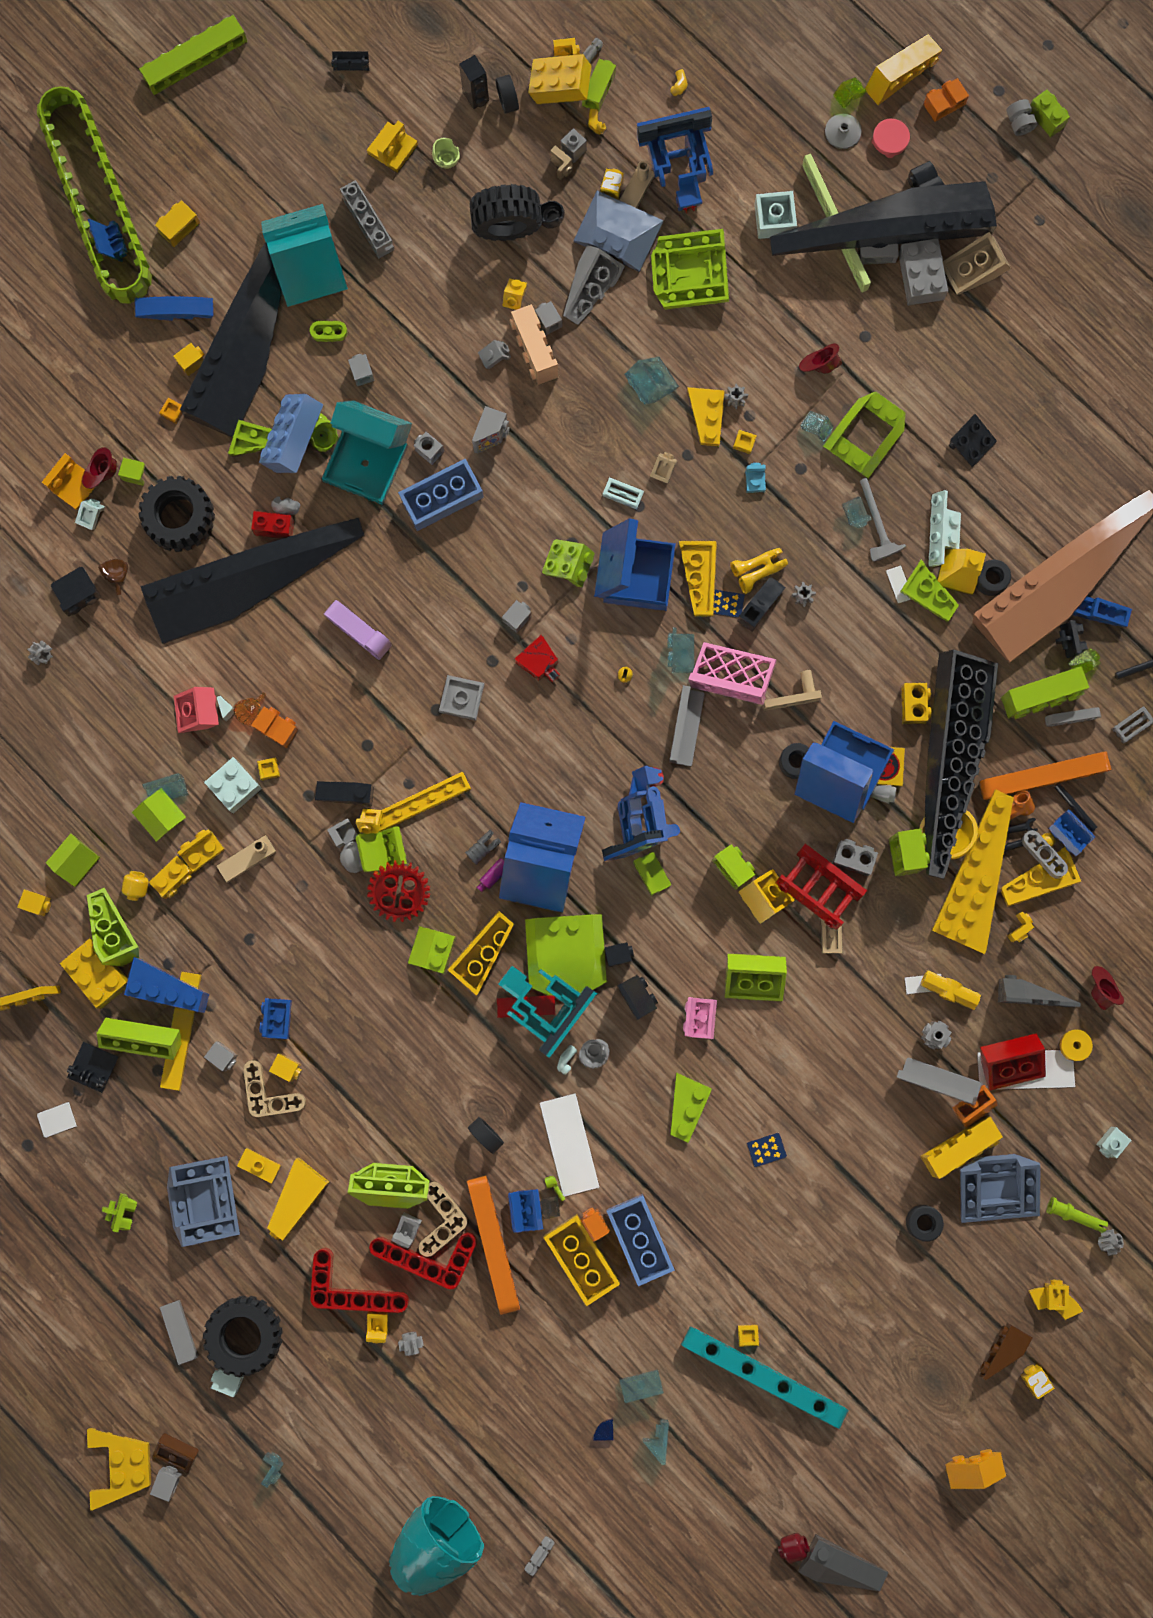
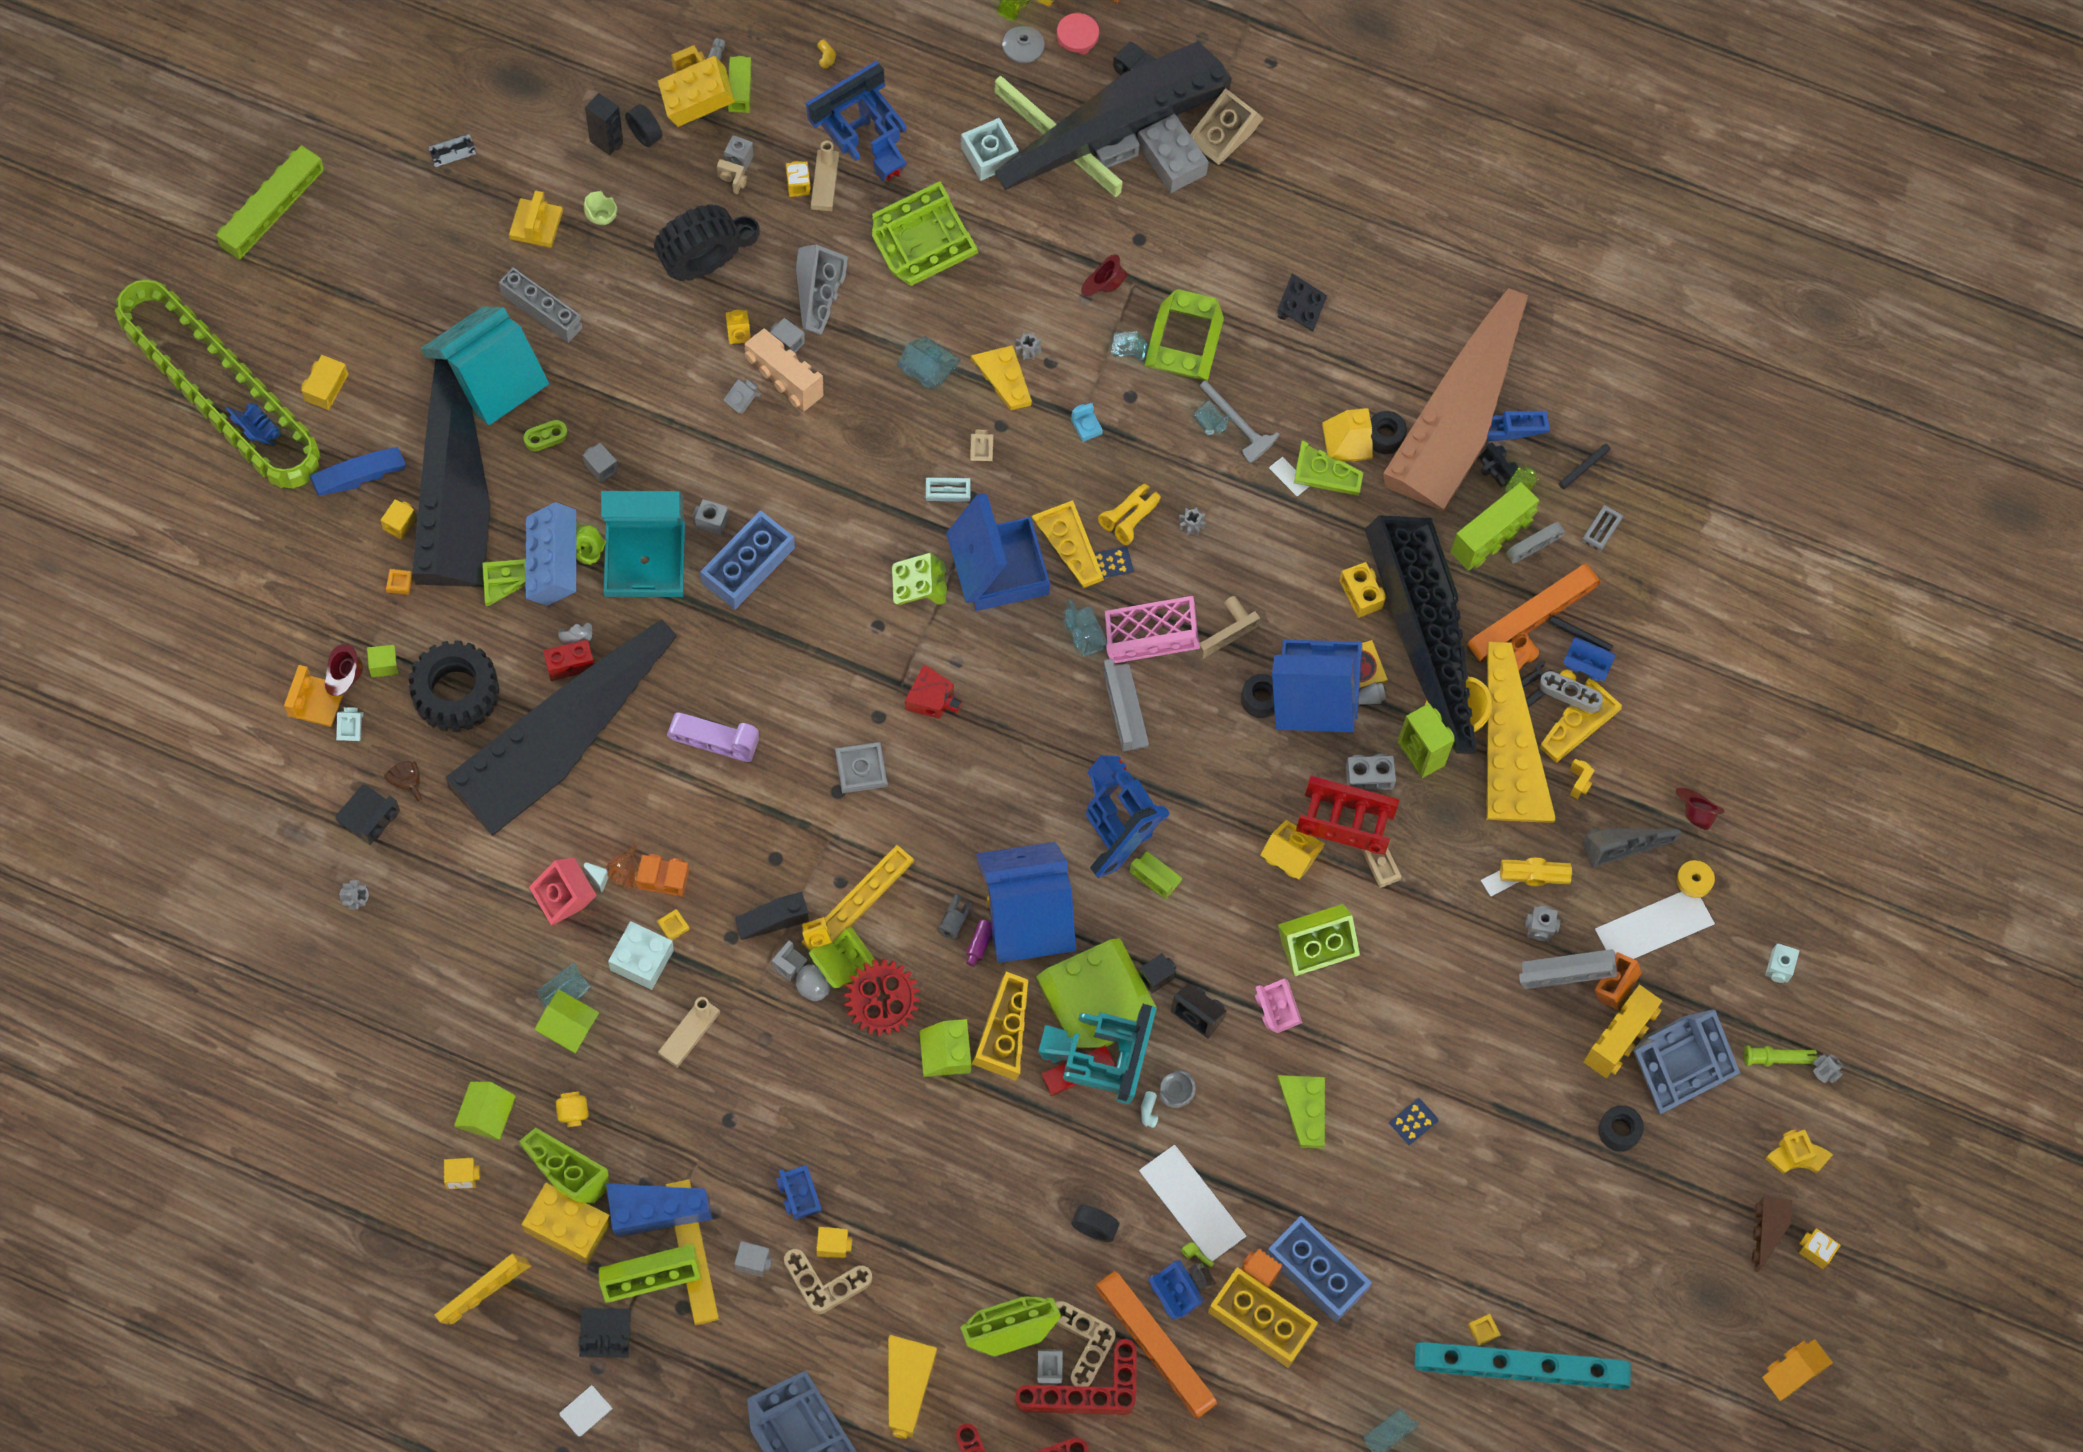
camera: 30 degrees left, 15 degrees down
yellow bracket [149,855,194,899] -> none
yellow bracket [177,829,225,873] -> none
yellow plate [237,1148,282,1184] -> none
light grey slope [472,406,510,454] -> none
light grey brick [502,600,532,633] -> none
sand blue slope [574,190,664,272] -> none
yellow arm [588,109,606,134] -> none
yellow hinge [618,667,633,683] -> none
lime slope [712,844,755,890] -> none
yellow tile [733,430,757,454] -> none
black slope [737,577,786,632] -> none
light aqua bracket [929,490,961,567] -> none
red slope [980,1033,1046,1091] -> none

